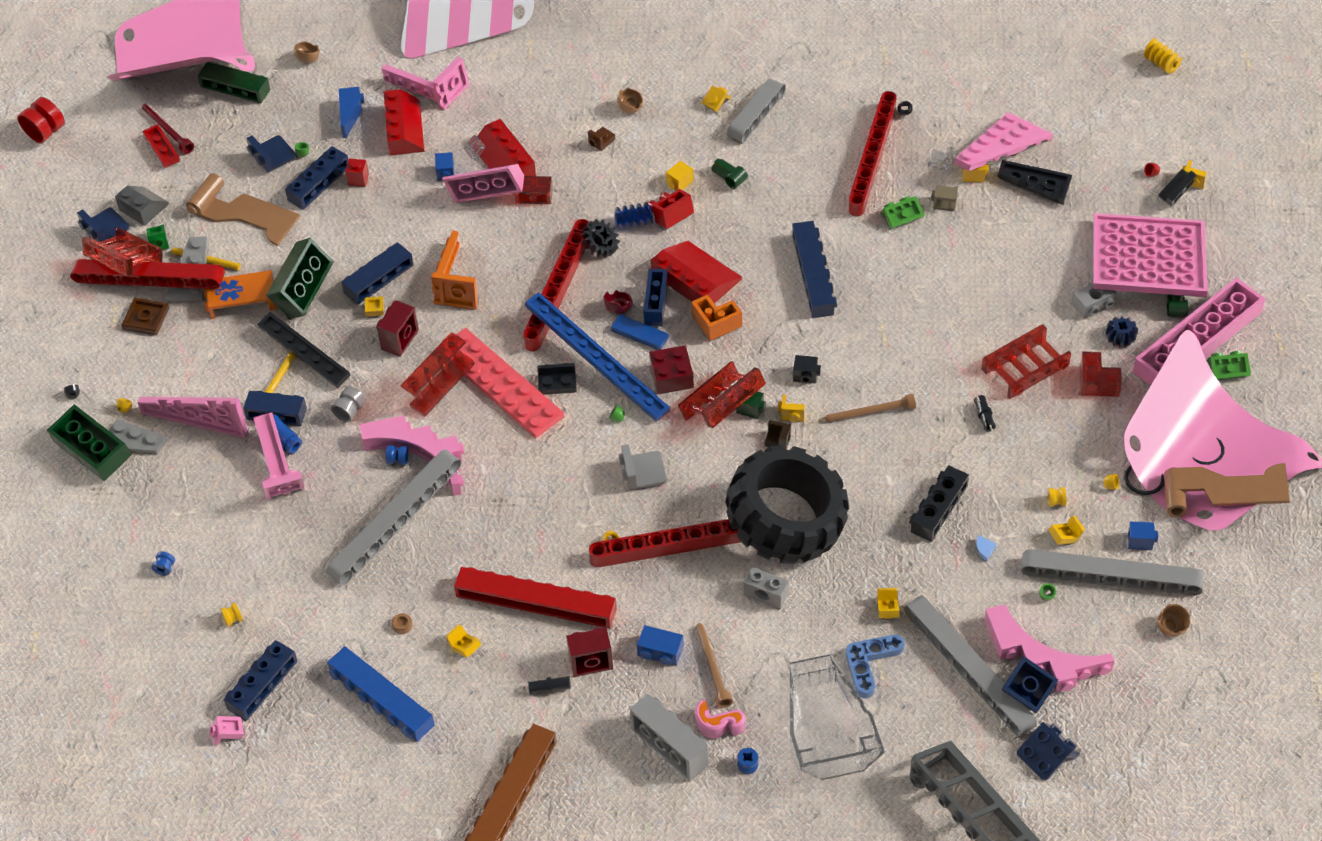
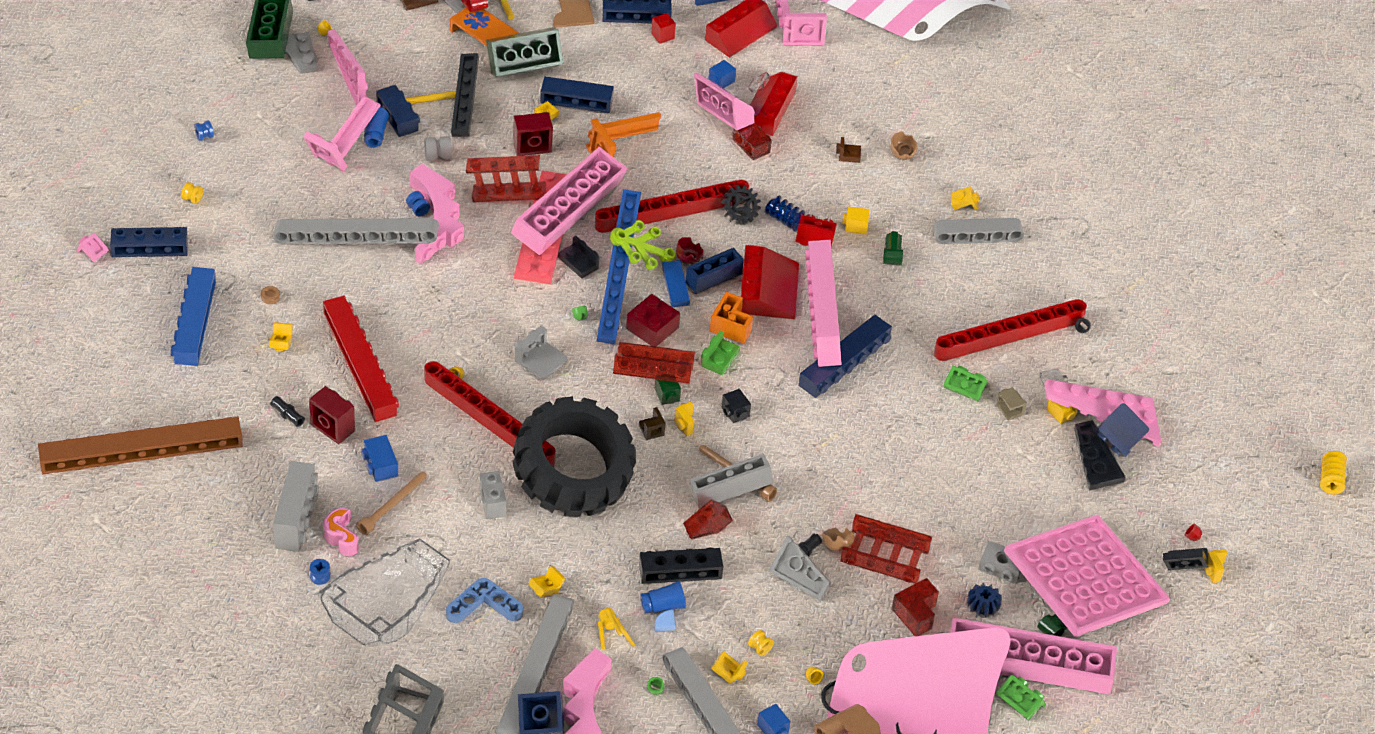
camera: 45 degrees right, 5 degrees down
none -> bright pink brick [511,147,627,255]
none -> yellow plant [597,608,635,650]
none -> lime plant [610,220,675,270]
none -> blue plant [640,581,686,614]
none -> clear red slope [683,499,733,539]
none -> light grey brick [689,454,774,509]
none -> bright green bracket [701,330,740,375]
none -> light grey wing [769,536,832,601]
none -> bright pink brick [805,240,841,367]
none -> medium nougat hair [822,527,855,552]
none -> dark blue bracket [1096,403,1149,457]

